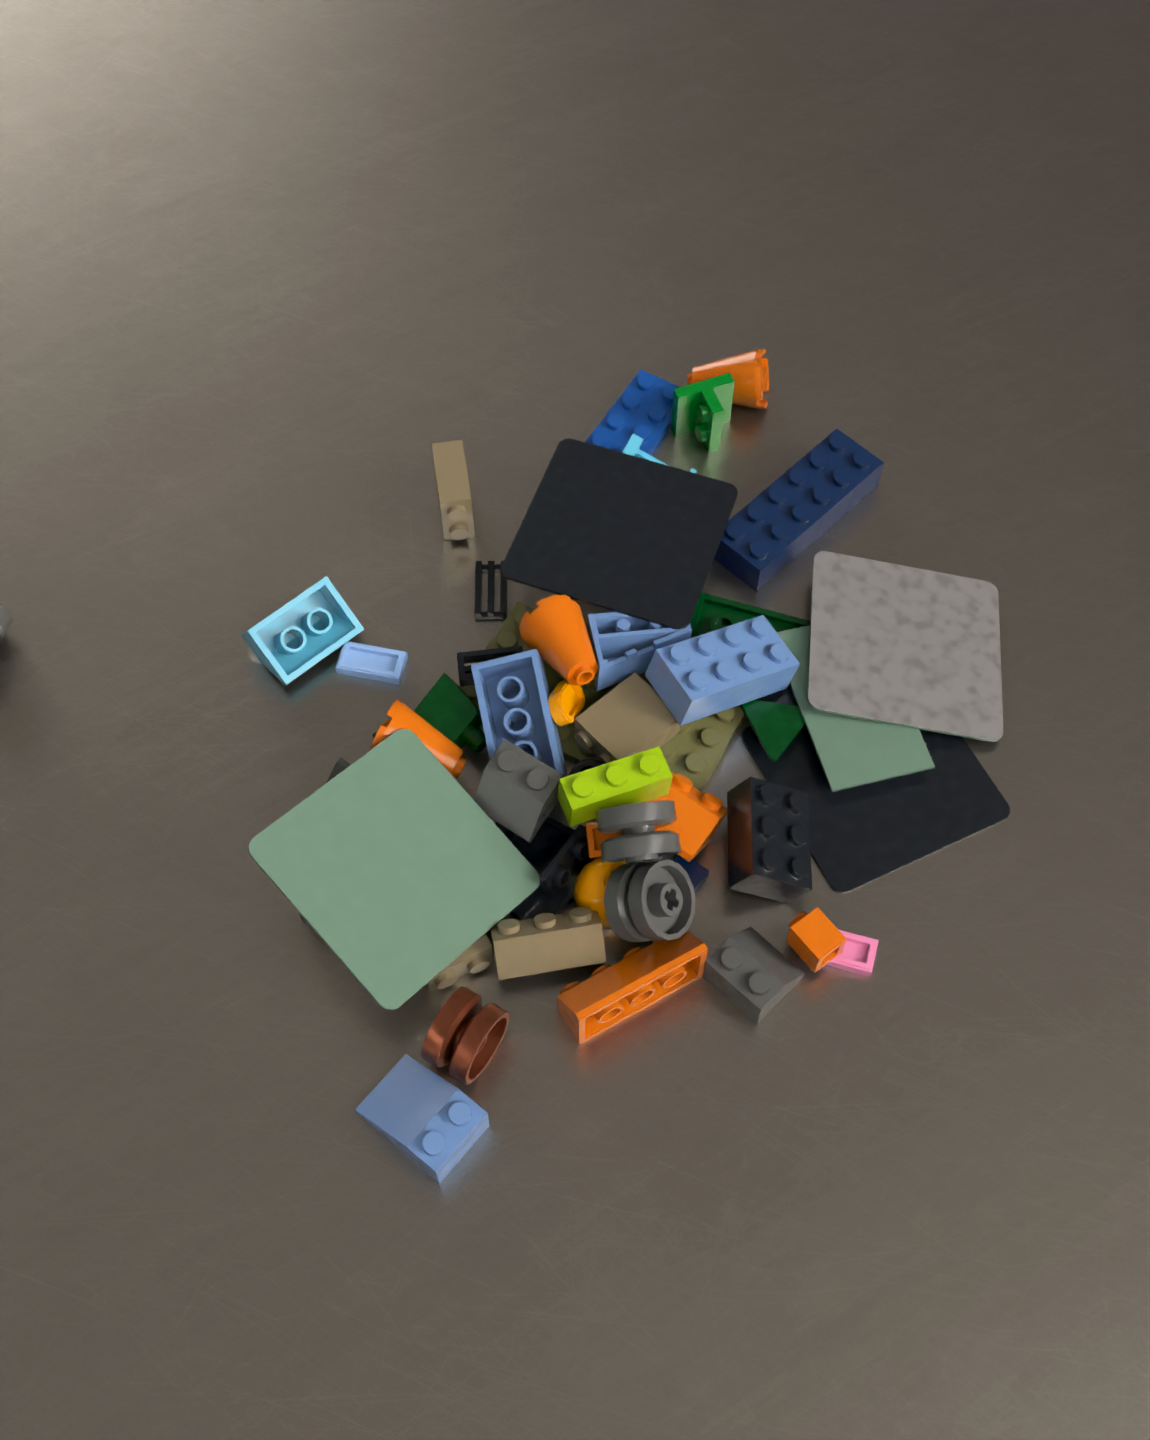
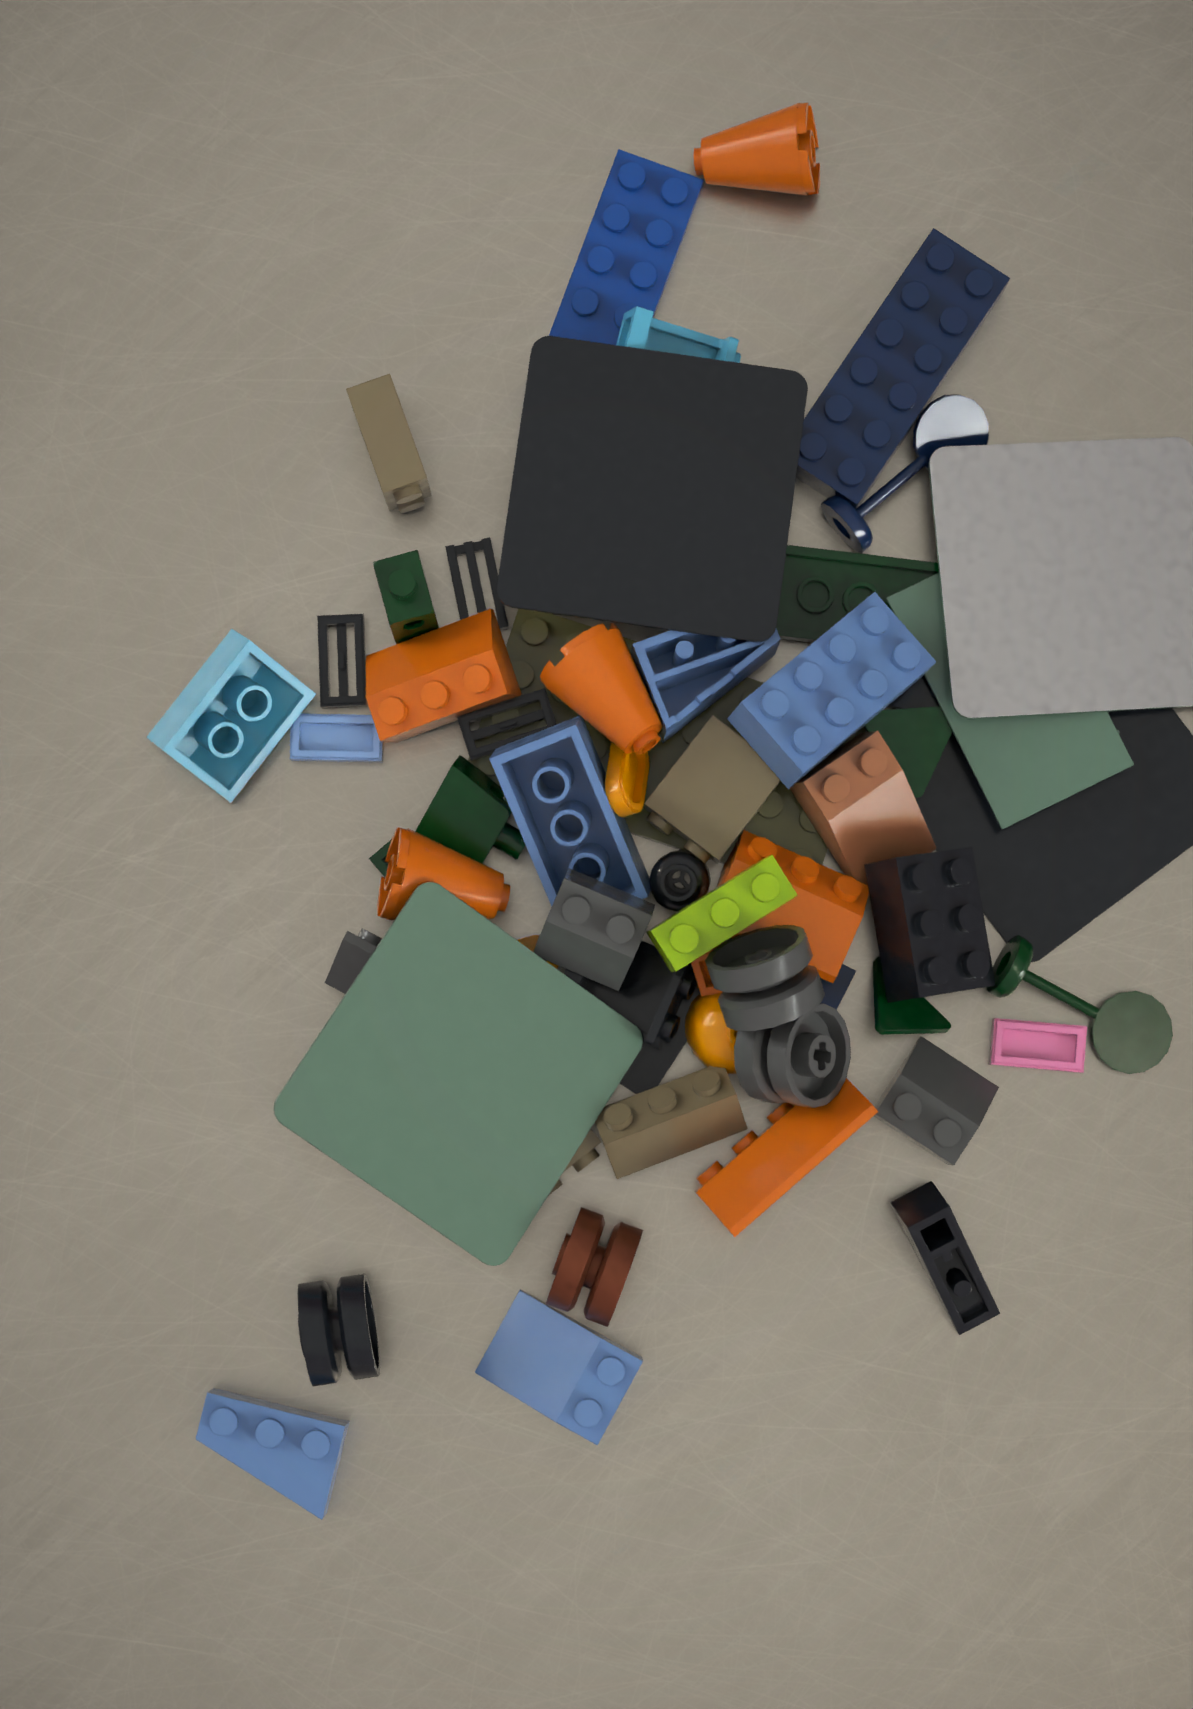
camera: 10 degrees left, 25 degrees up
green bracket [671,373,735,453] -> none
orange brick [786,907,847,973] -> none
none -> medium blue wedge [196,1388,350,1520]
none -> black wheel [297,1273,380,1386]
none -> black tile [317,614,368,709]
none -> orange slope [366,609,522,743]
none -> dark green torso [373,550,439,644]
none -> nougat slope [790,730,937,896]
none -> dark blue piece [821,394,989,553]
none -> dark green piece [873,956,951,1035]
none -> black slope [890,1181,1000,1335]
none -> dark green piece [987,935,1173,1074]

